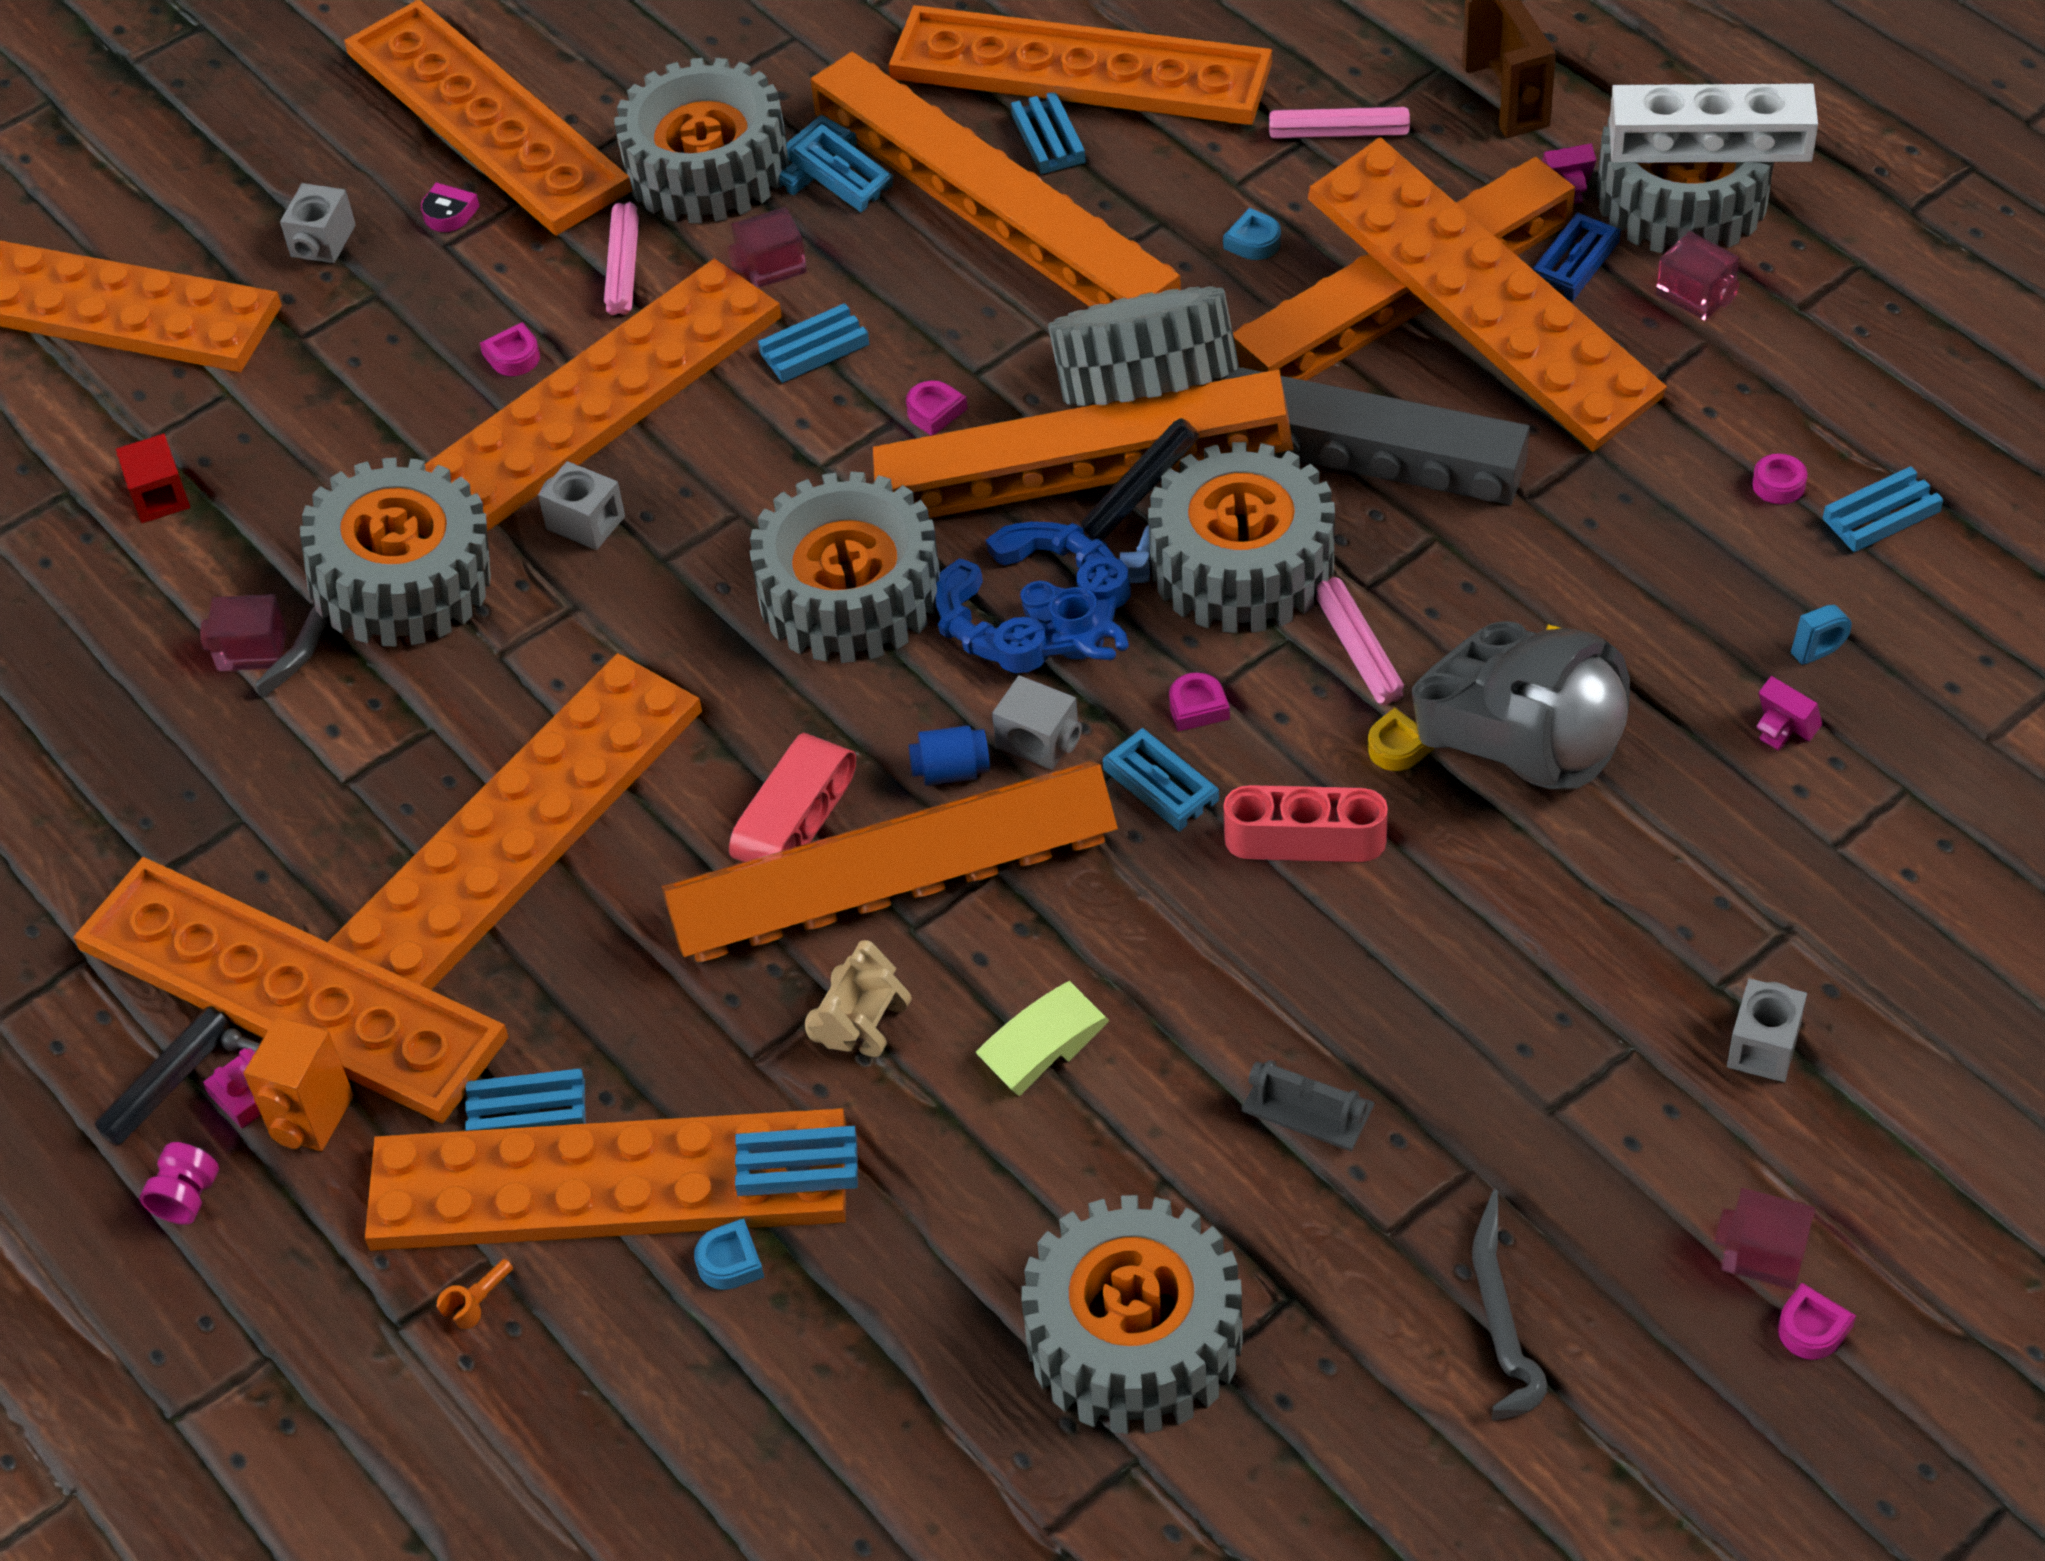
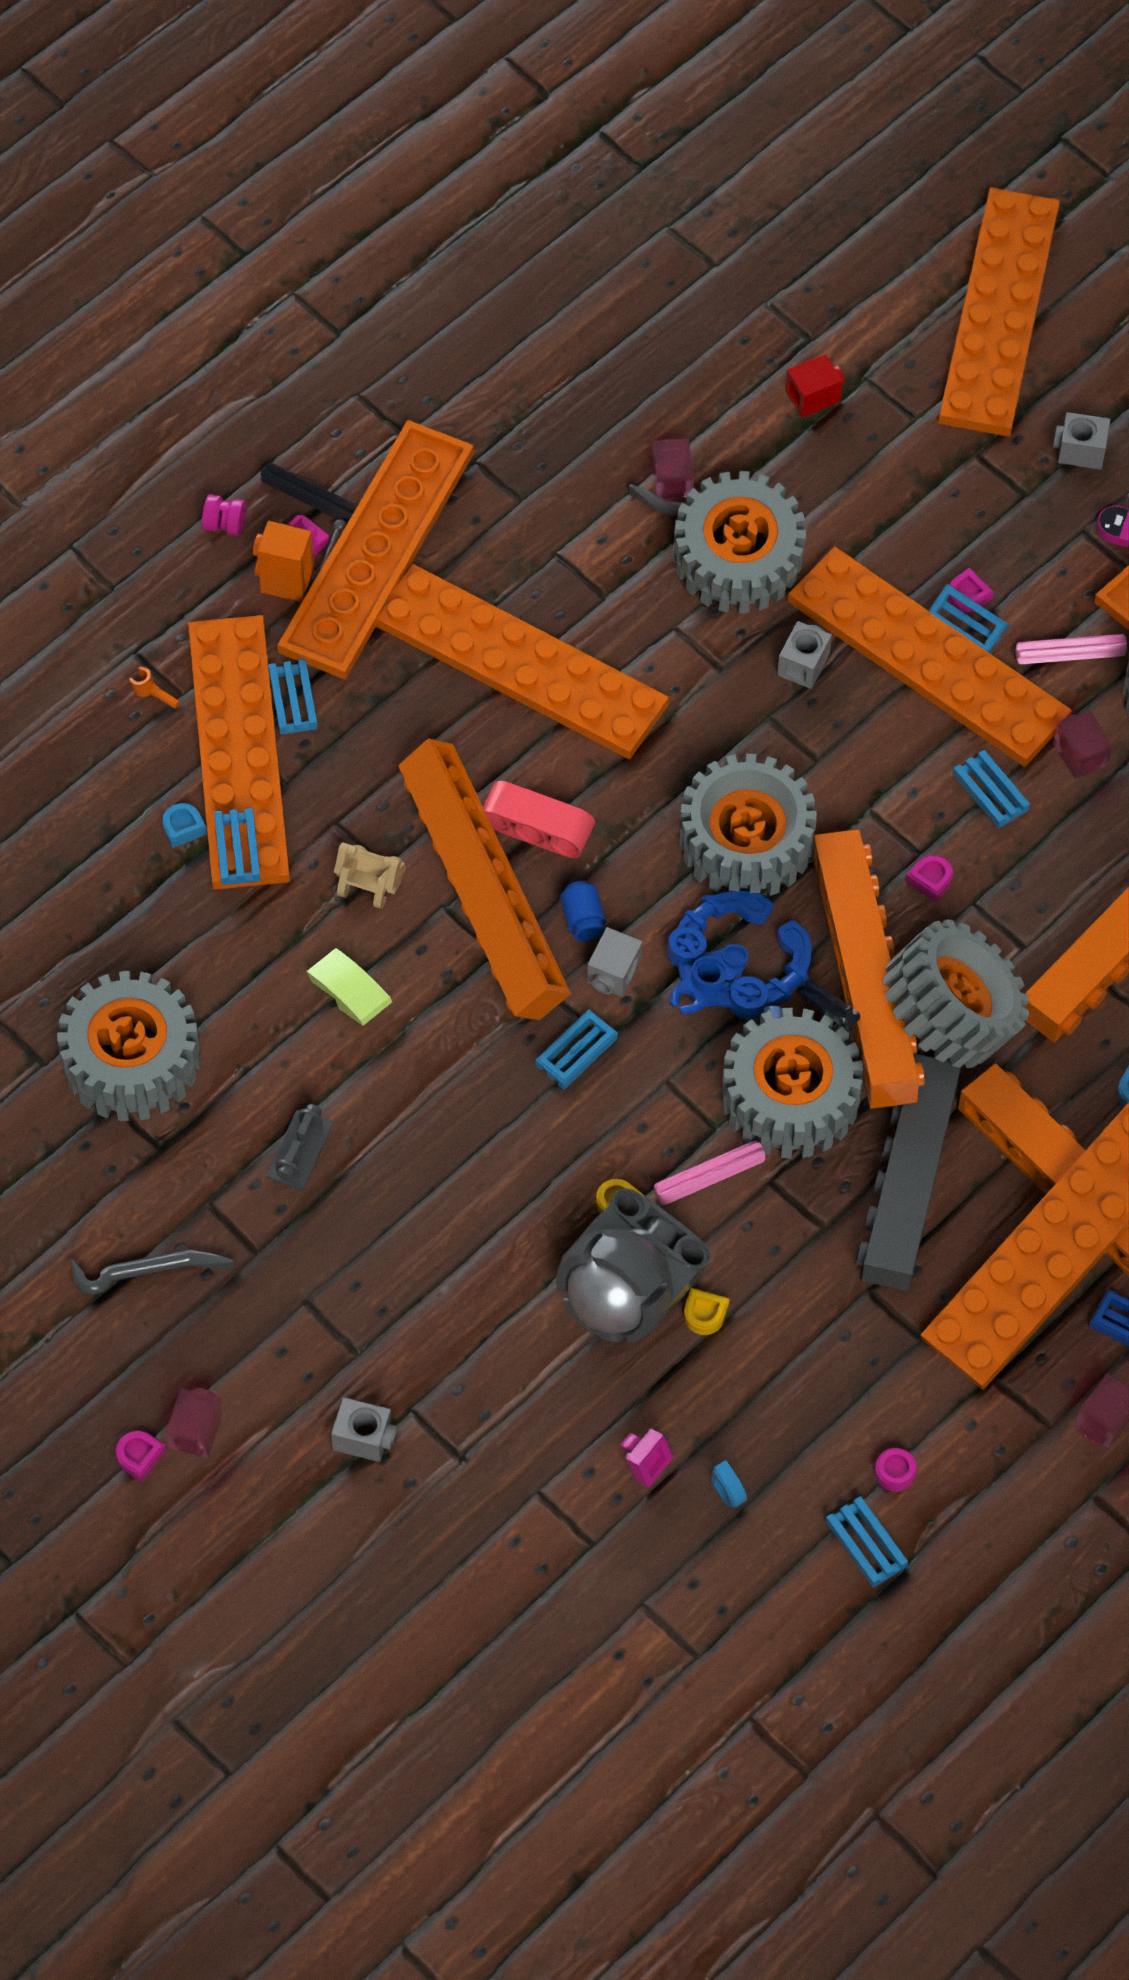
camera: 80 degrees right, 10 degrees up
dark pink tile [1169,672,1230,732] -> none
coral beam [1223,785,1388,862] -> none
none -> dark azure tile [929,584,1010,654]

